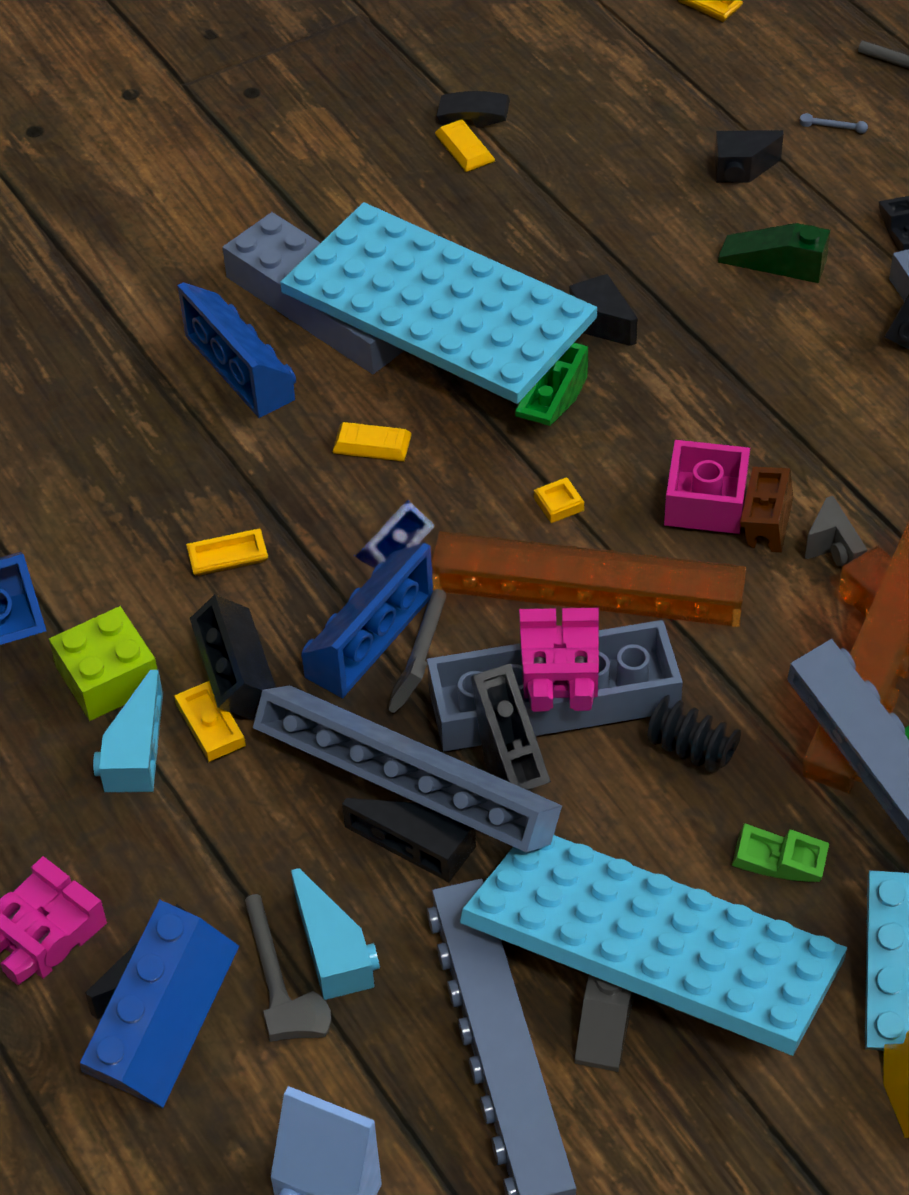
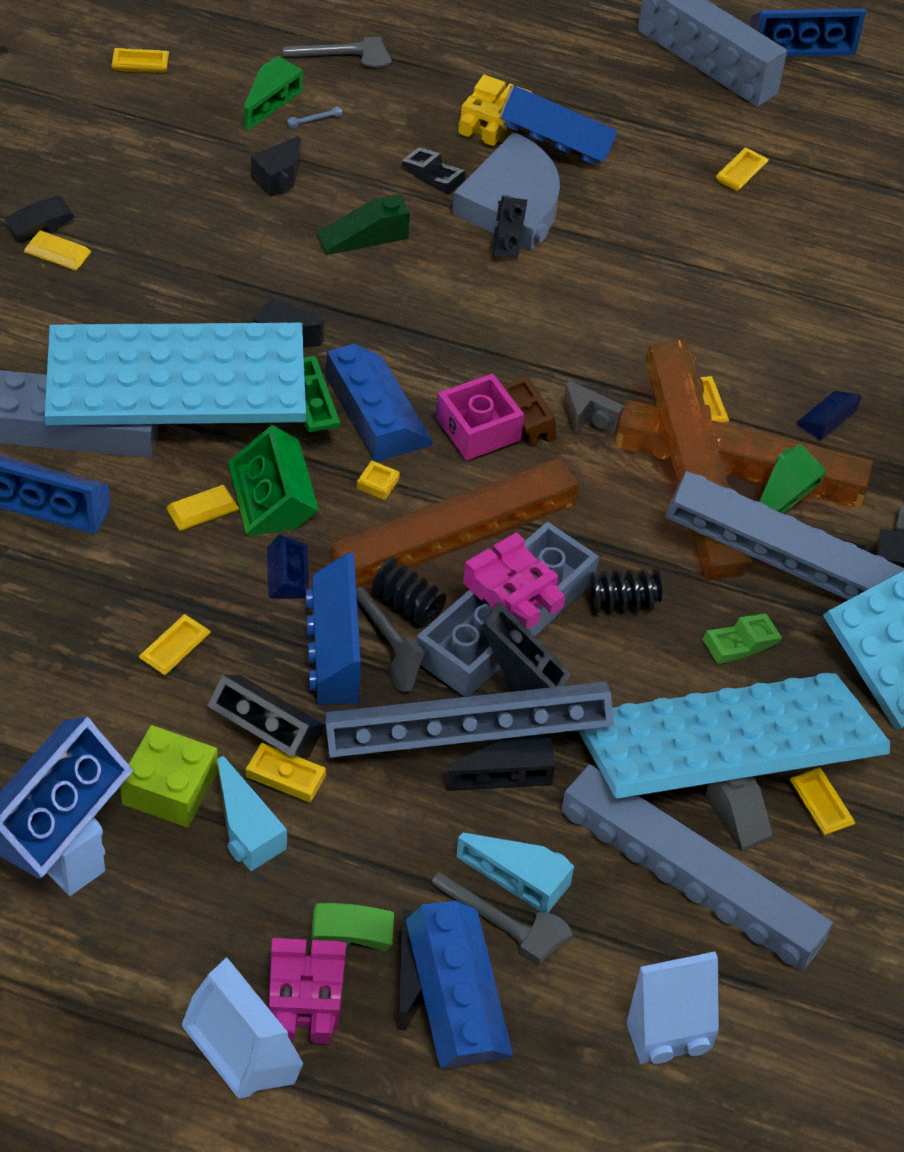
camera: 45 degrees left, 0 degrees up
none -> green slope [228,425,319,536]
none -> green slope [244,56,303,131]
none -> bright green slope [311,903,394,951]
none -> blue slope [326,344,433,462]
none -> black piece [373,557,447,626]
none -> yellow tile [789,767,856,835]

